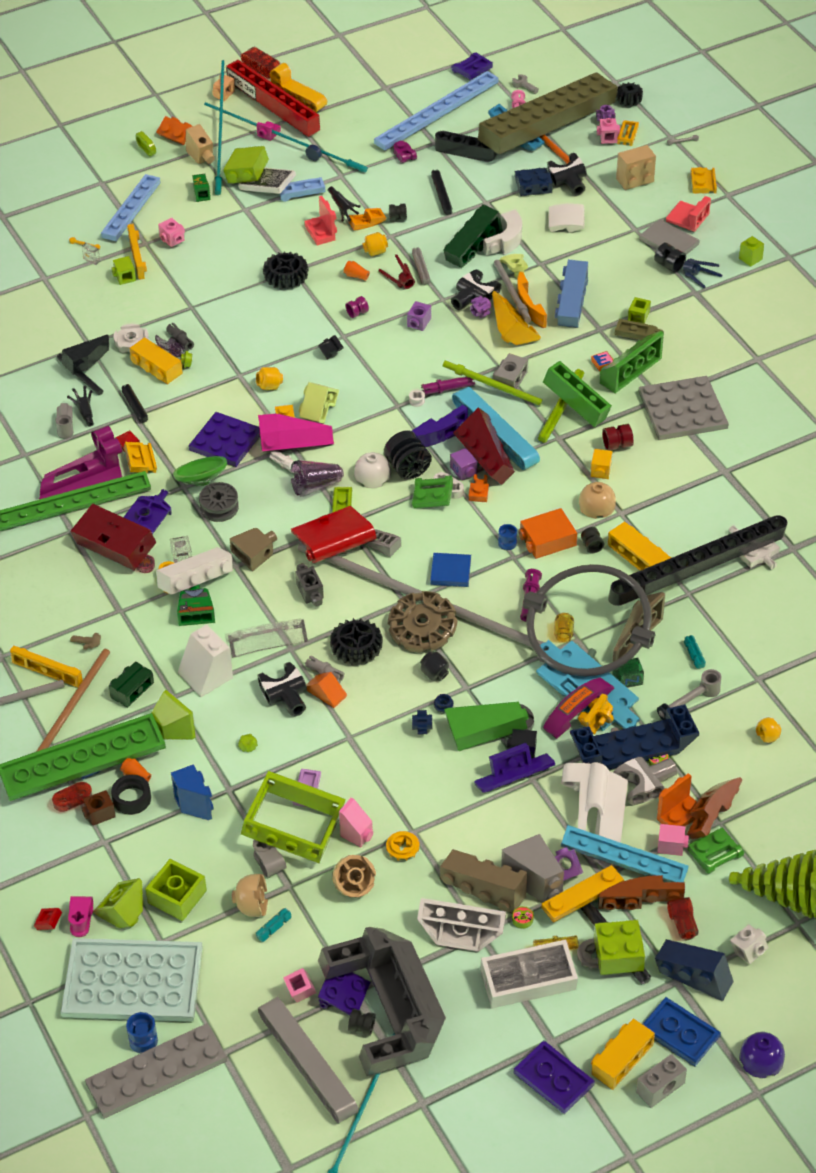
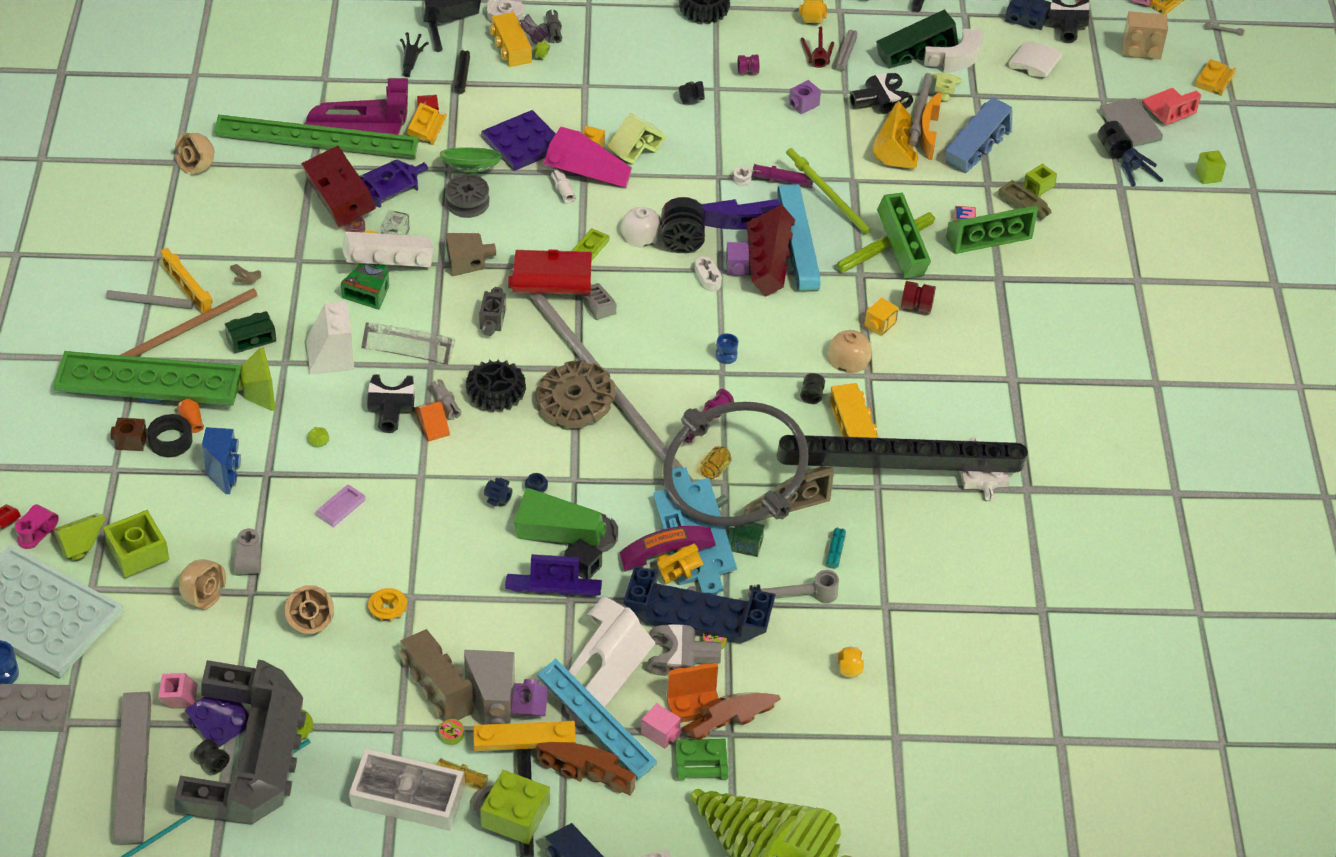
camera: 25 degrees right, 0 degrees up
clear red plate [52,782,92,812] -> none
light grey piece [56,403,74,439] -> none
lime window [241,771,346,863] -> none
yellow head [256,367,283,390] -> none
teal axle [256,908,292,942] -> none
cone [290,460,344,497] -> none
bright pink slope [339,798,374,847] -> none
orange cone [343,261,370,281] -> none
bright green plate [412,475,453,508] -> none
white wedge [417,898,506,952] -> none
black head [420,651,449,681] -> none
blue tile [430,553,471,587] -> none
orange plate [469,474,489,502] -> none
medium lavender gear [470,296,491,318] -> none
light grey brick [492,353,528,389] -> none
orange brick [518,508,577,559] -> none
light grey plate [639,376,729,440] -> none
clear red piece [667,897,699,941] -> none

